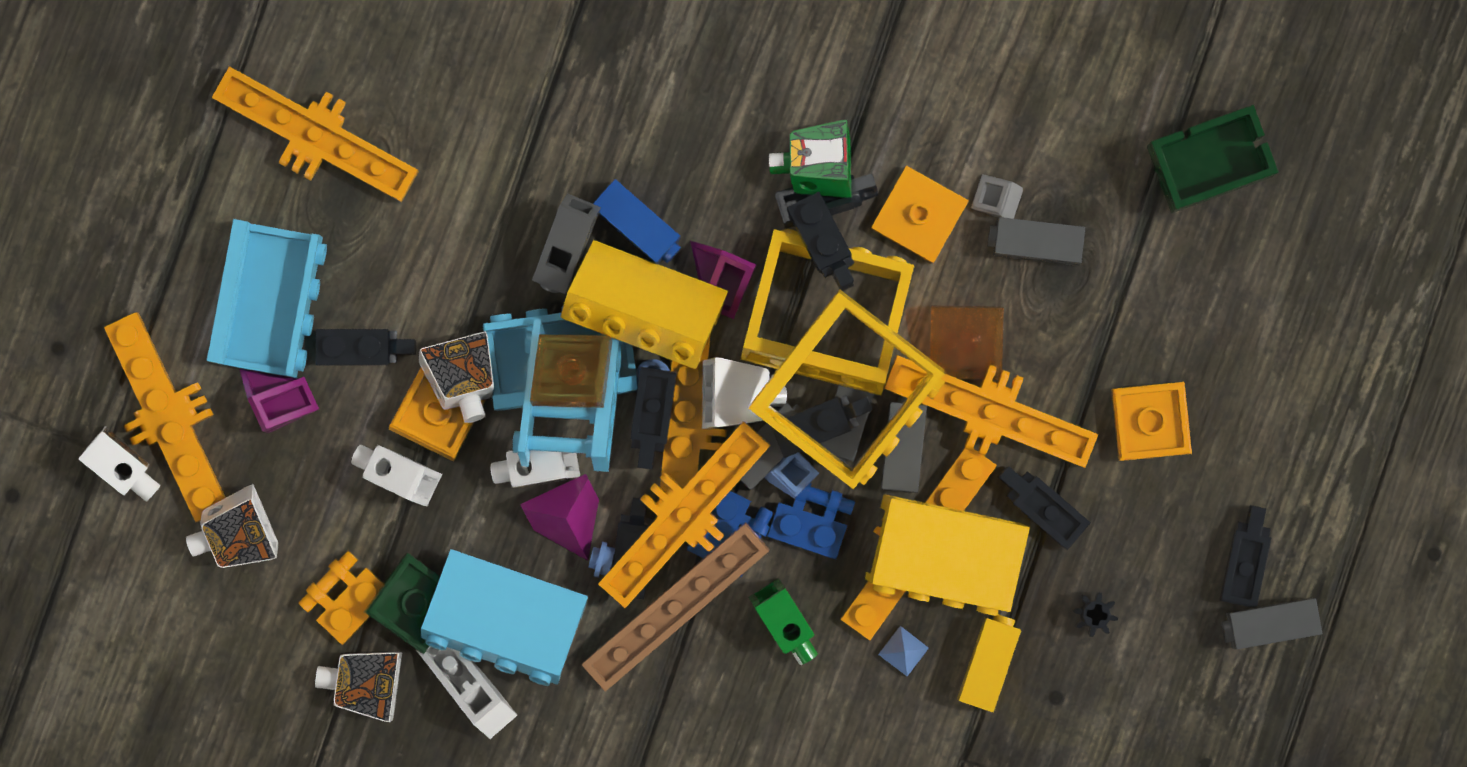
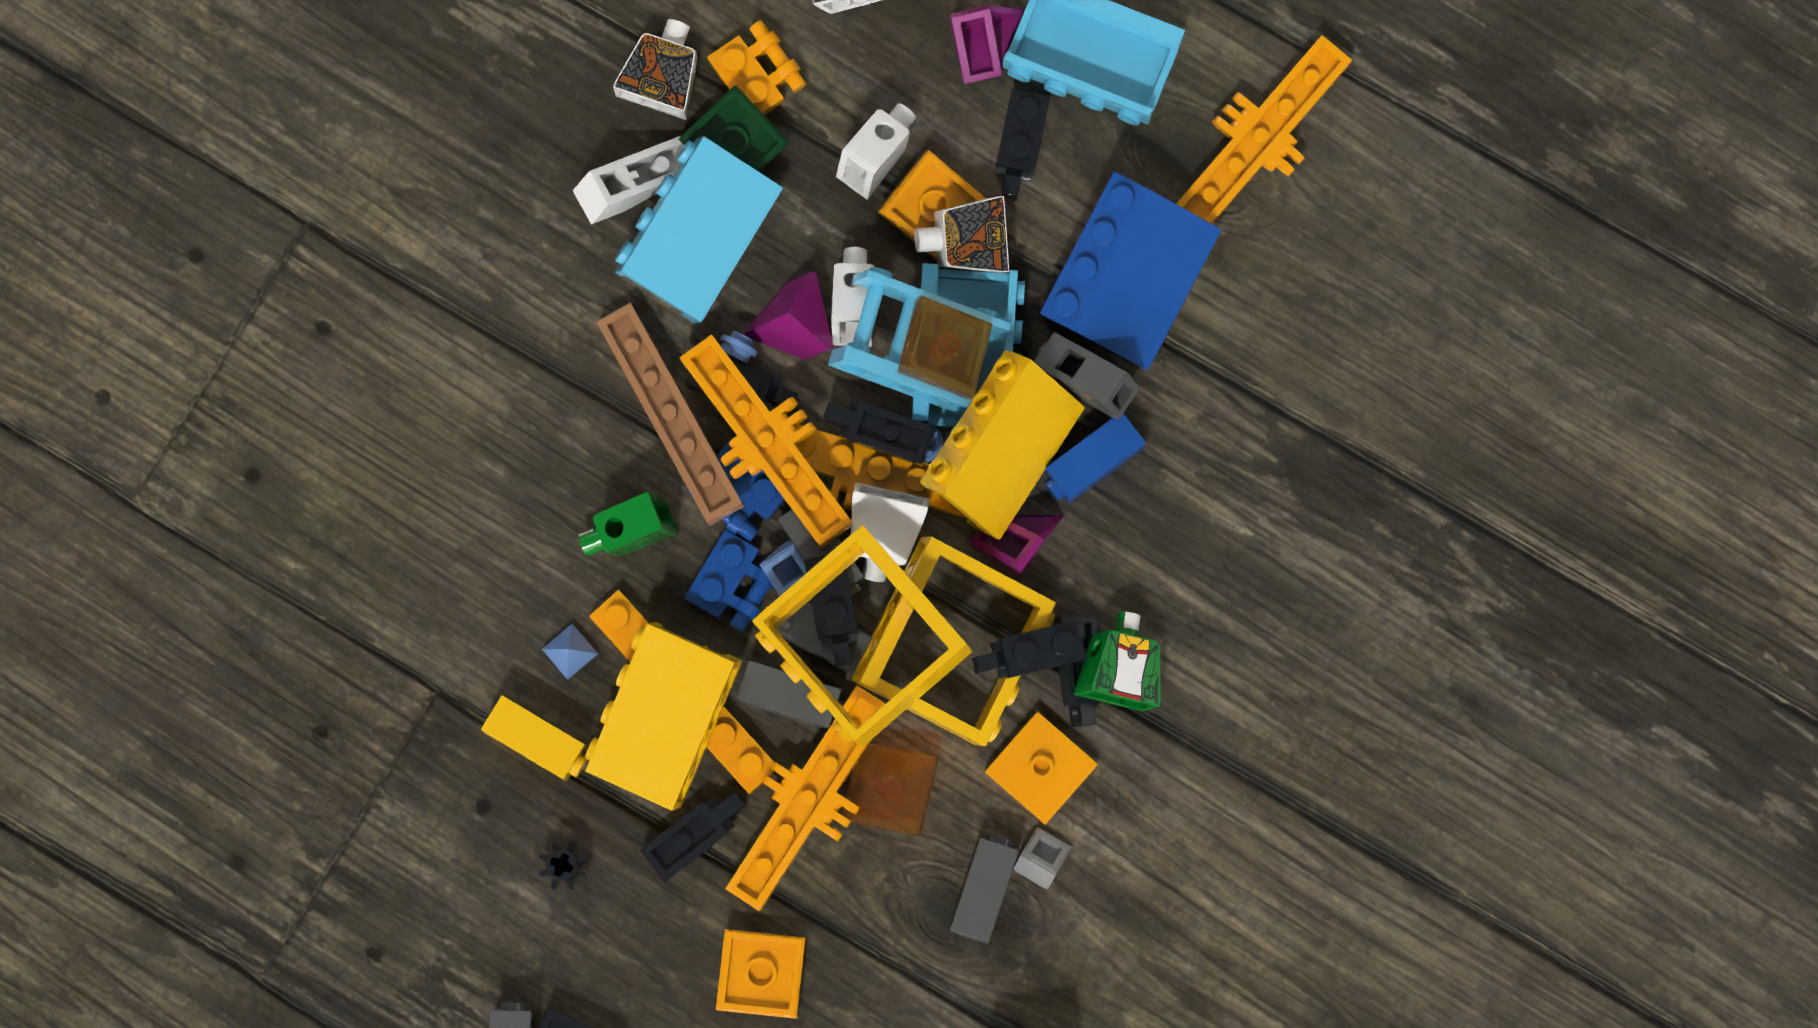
camera: 100 degrees right, 5 degrees down
none -> blue slope [1040,172,1222,371]

